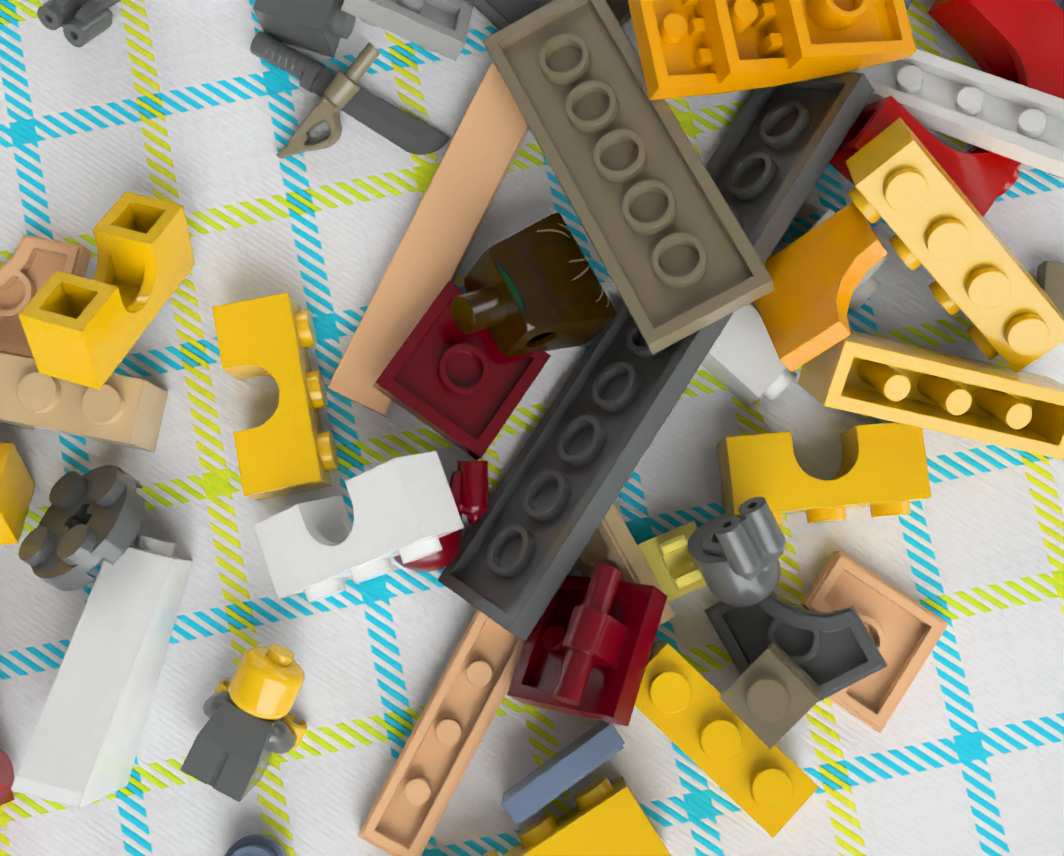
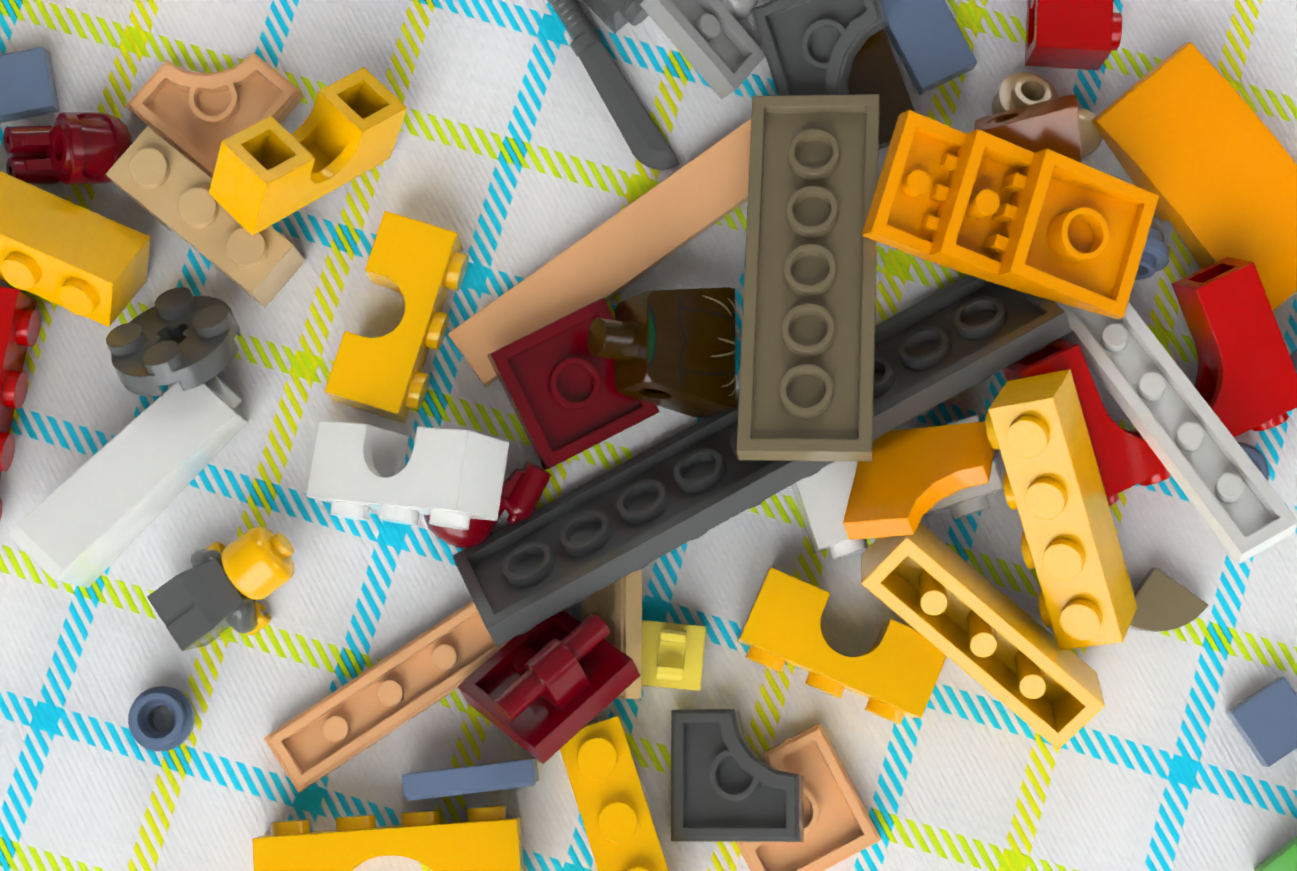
camera: 25 degrees right, 0 degrees up
dark tan hand [276,42,381,159] -> none
dark grey piece [688,497,786,607] -> none
dark tan brick [719,641,822,749] -> none

